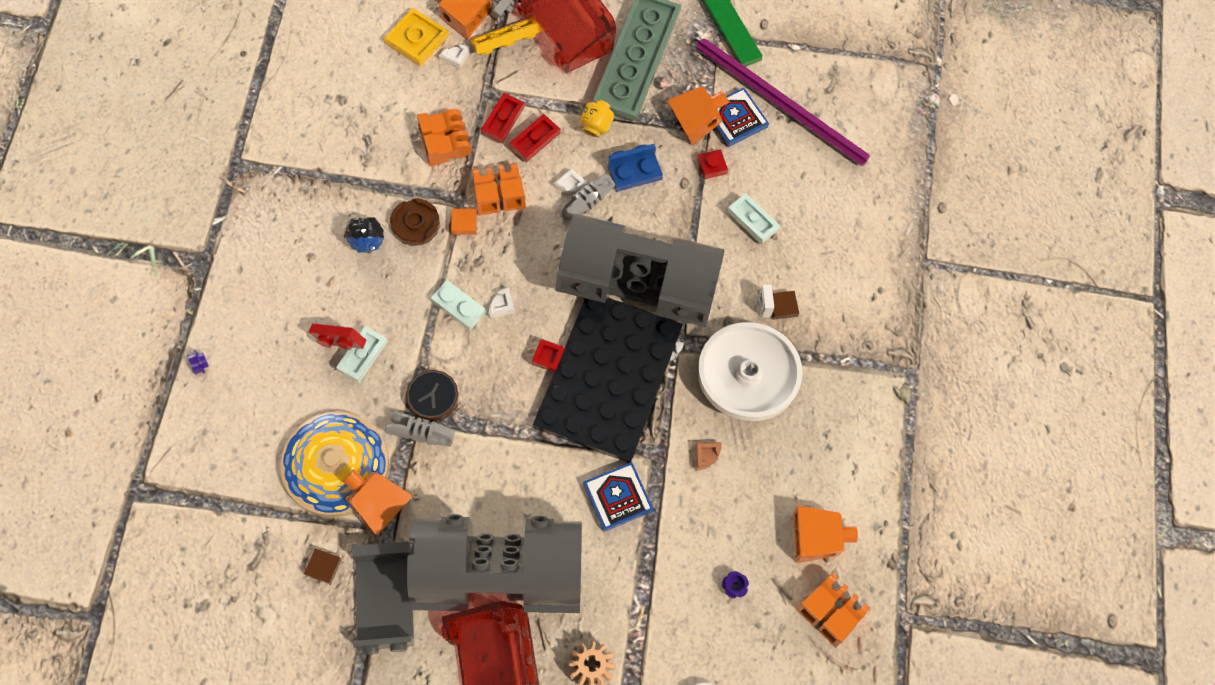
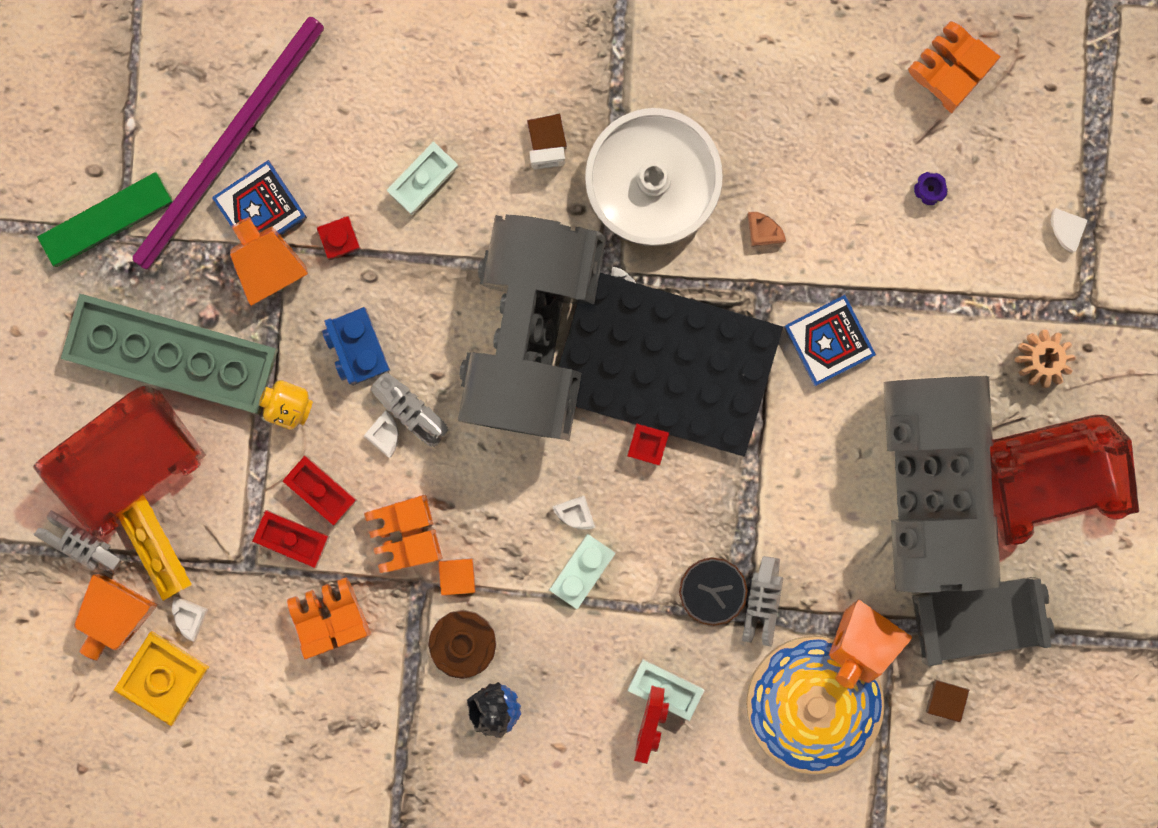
camera: 85 degrees left, 20 degrees up
orange torso [793,506,858,563] -> none

